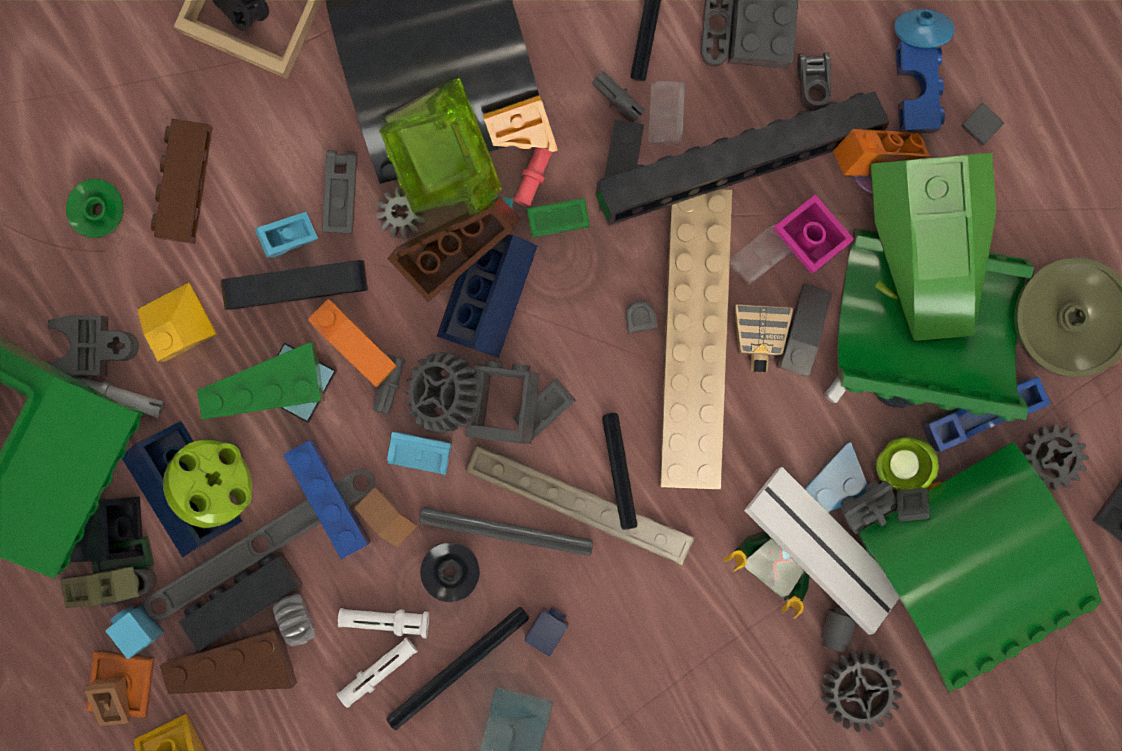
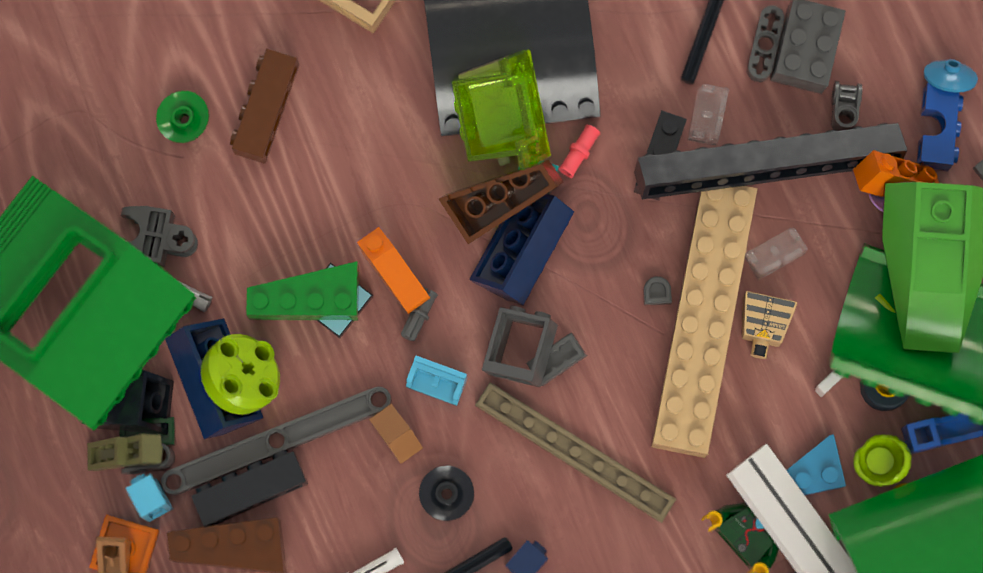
camera: 10 degrees right, 10 degrees down
yellow slope [137,282,217,362] -> none
black beam [221,260,368,310] -> none
medium azure slope [255,212,318,258] -> none
light grey gear [273,593,315,647] -> none
blue arch [283,439,371,559] -> none
dark grey plate [322,150,358,234] -> none
white pin [338,608,430,638] -> none
light grey gear [376,187,427,238] -> none
dark grey gear [404,352,481,433] -> none
dark grey axle [419,508,593,556] -> none
light orange wing [483,95,558,152] -> none
green plate [527,198,590,238] -> none
dark grey axle [592,71,645,123] -> none
black axle [602,413,637,530] -> none
dark pink slope [773,194,854,274] -> none
dark grey slope [776,283,832,376] -> none
dark grey hips [841,480,898,534] -> none
dark grey tile [897,487,930,522] -> none

